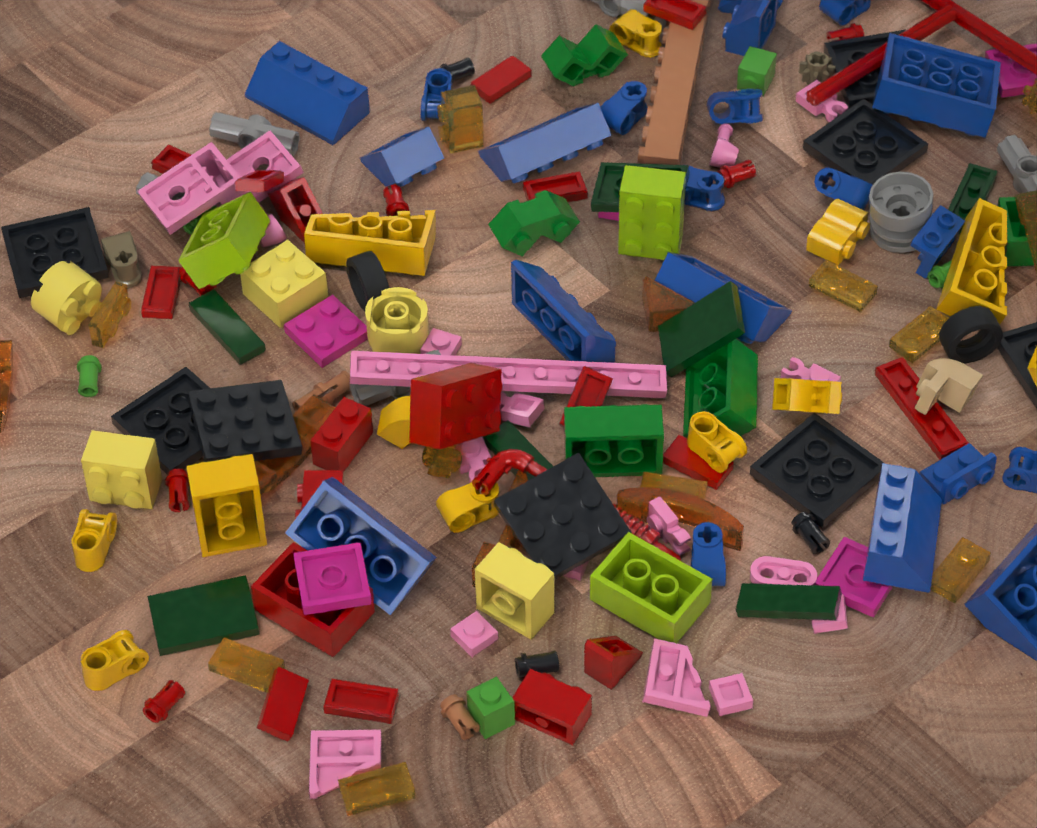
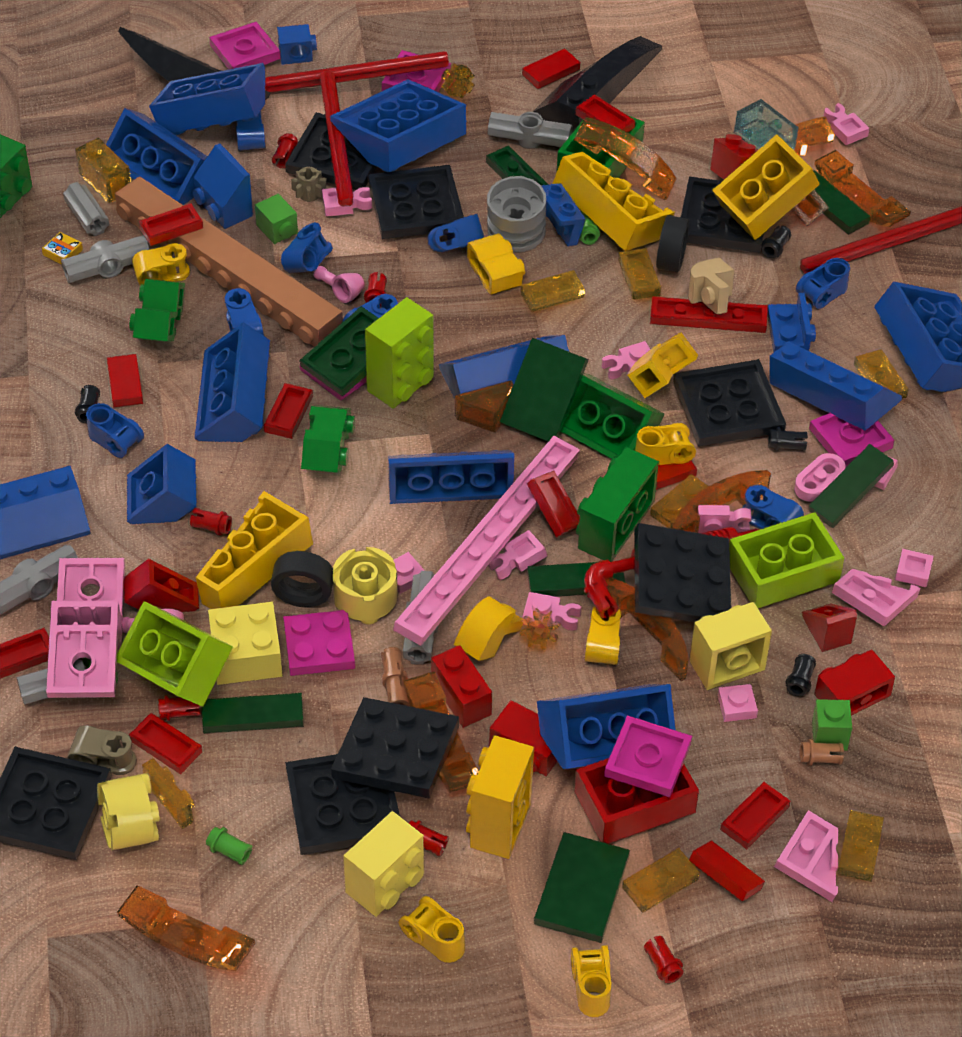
camera: 60 degrees left, 0 degrees up
red tile [235,170,284,192] -> none
red brick [409,363,502,450] -> none
clear yellow brick [437,85,484,154] -> none

